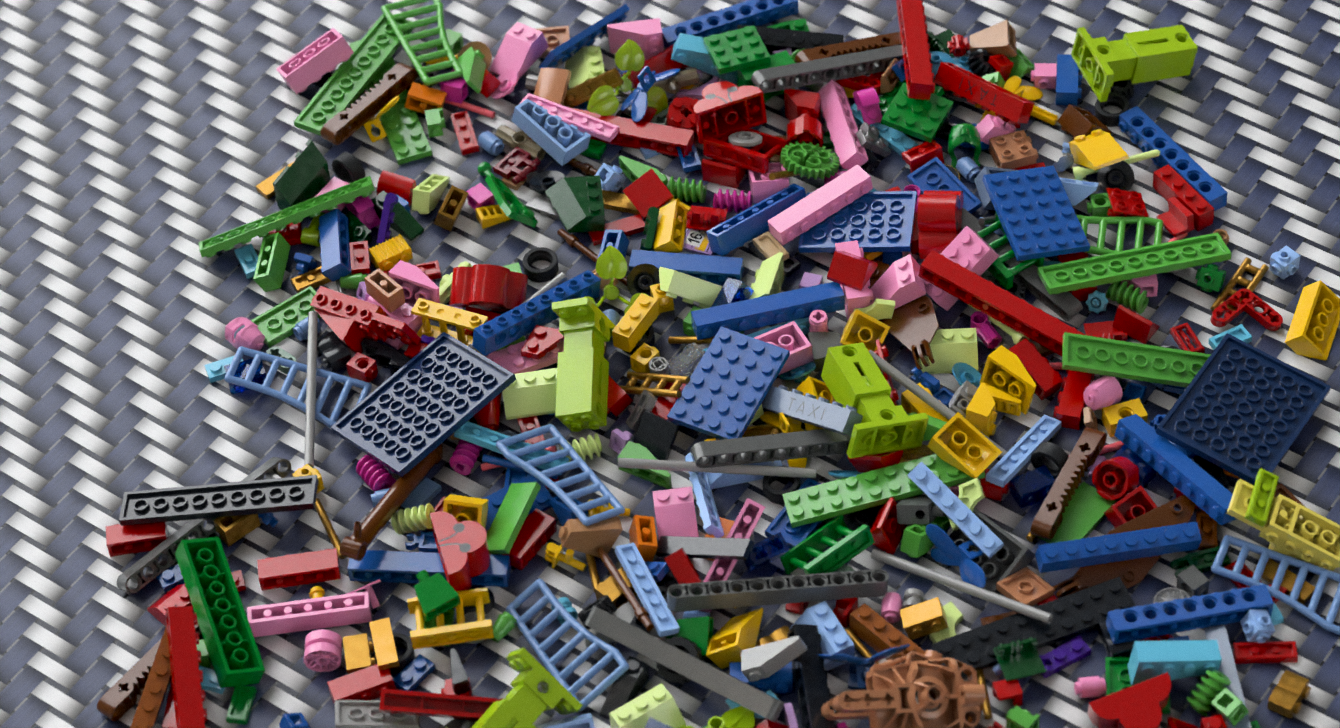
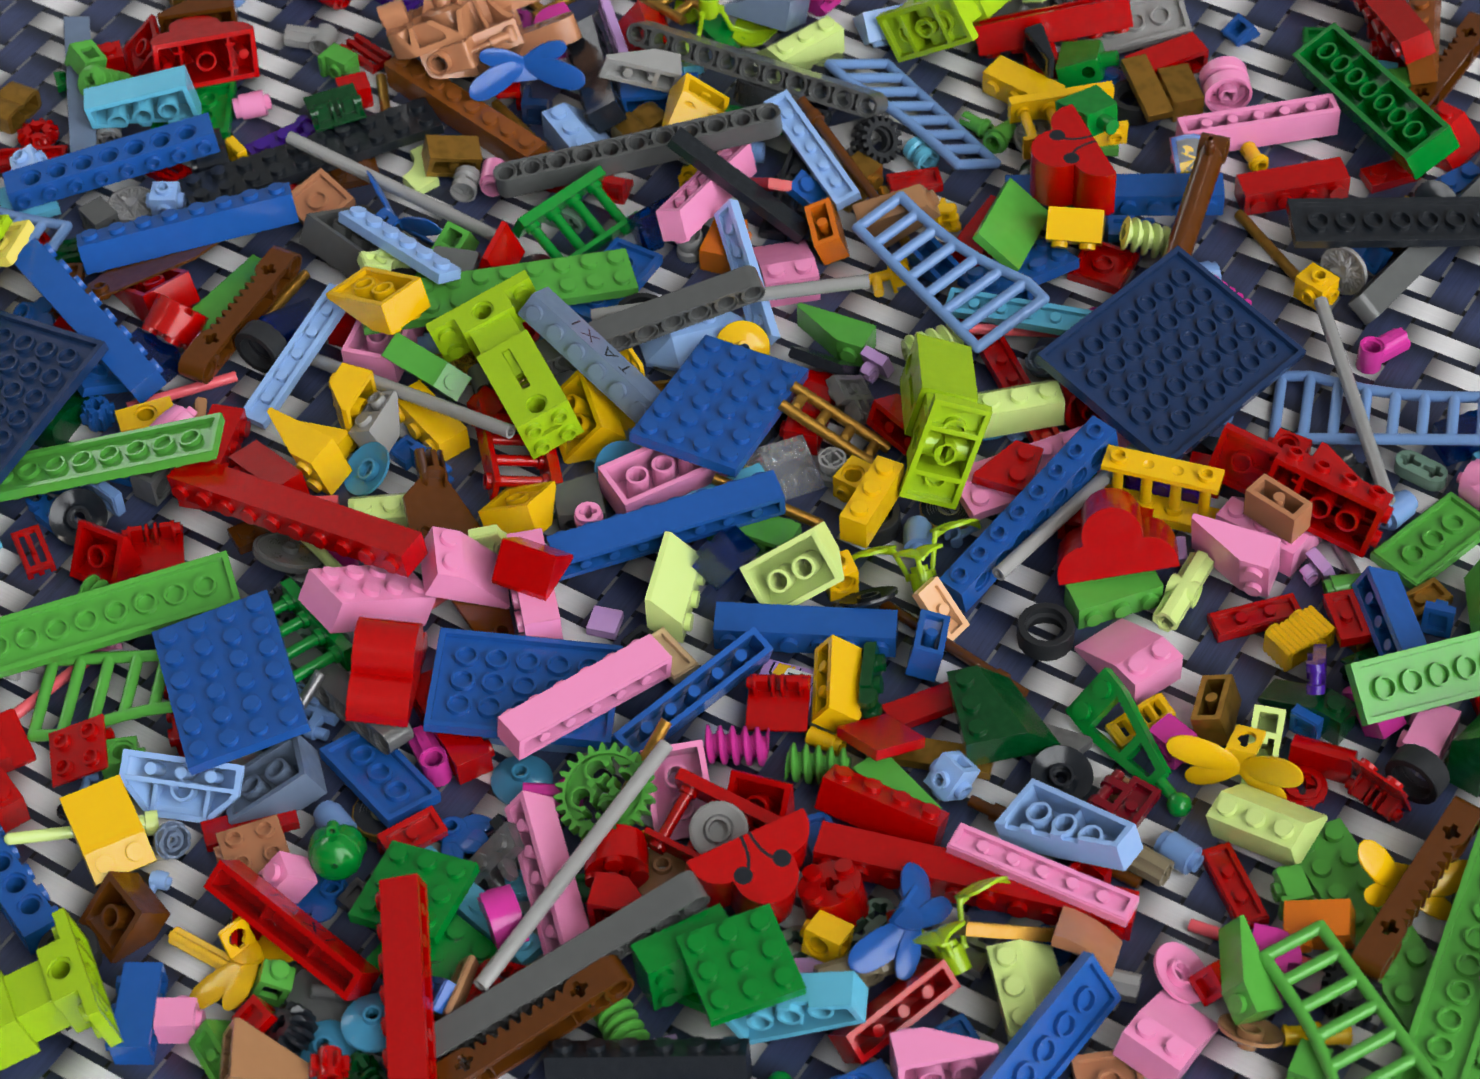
camera: 175 degrees right, 0 degrees up
none -> red gear [17,117,59,147]
none -> light blue brick [146,181,186,216]
none -> yellow tile [225,135,248,162]
none -> blue plate [440,814,493,859]
none -> light grey piece [473,740,673,992]
none -> yellow brick [800,909,855,963]
none -> red brick [814,764,950,846]
none -> red tile [886,167,944,193]
none -> bright green pin [959,111,994,139]
none -> yellow brick [982,55,1065,121]
none -> green torso [1055,39,1120,88]
none -> bright pink slope [1074,618,1183,705]
none -> yellow piece [1166,724,1304,800]
none -> yellowish green slope [1206,783,1328,866]
none -> red gear [1281,765,1328,810]
none -> red hinge [1344,755,1412,822]
none -> dark pink piece [1355,327,1411,374]

